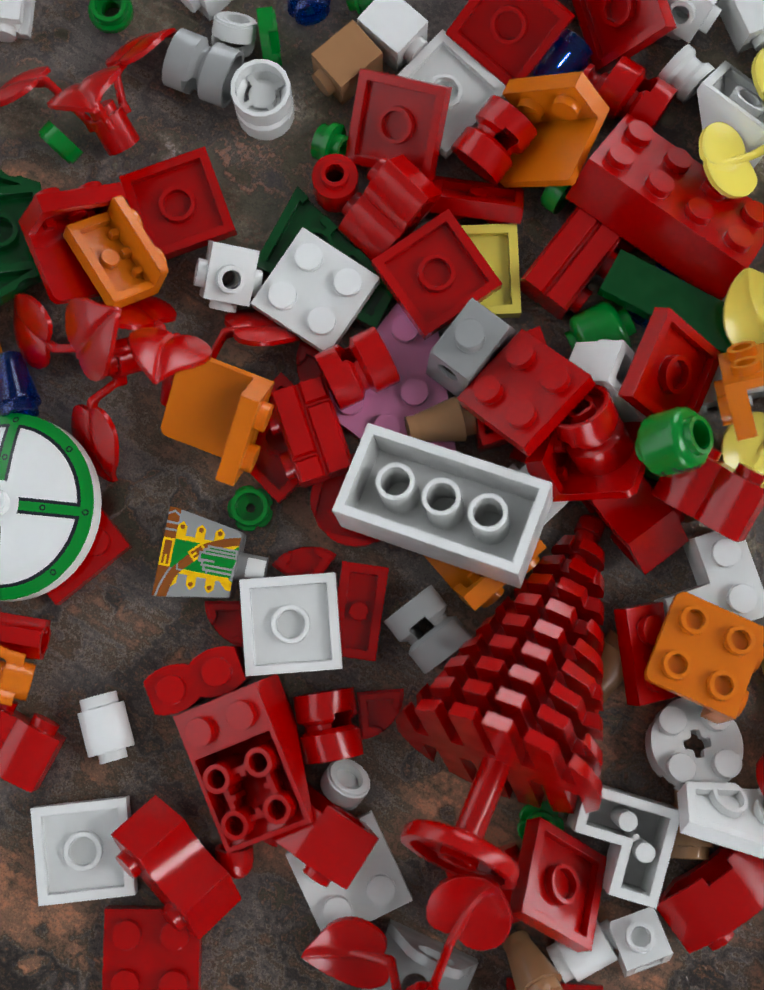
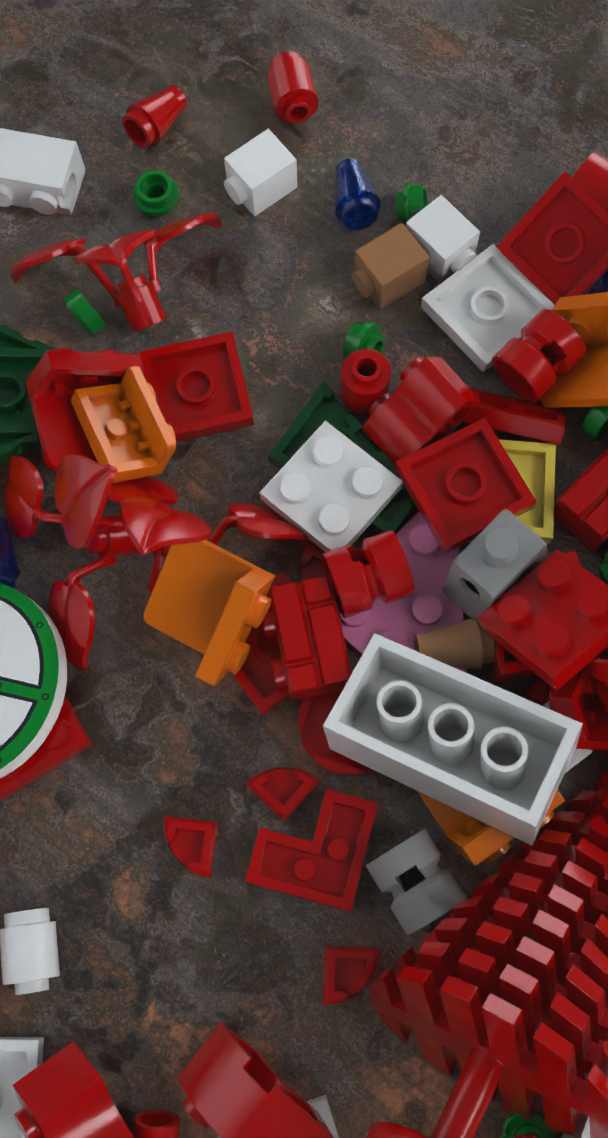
camera: 10 degrees right, 10 degrees down
red brick [143,646,251,715] -> none
torso [152,506,269,599] -> none
light grey wheel [162,28,244,108] -> none
red slope [173,674,314,854] -> none
white brick [193,241,263,313] -> none
white tile [211,11,258,58] -> none
green plate [227,485,273,531] -> none
white wheel [231,59,294,140] -> none
white plate [239,572,343,676] -> none
green tile [256,7,282,66] -> none
red wheel [293,687,364,764] -> none
white tile [320,759,370,811] -> none
red plate [345,68,452,181] -> none

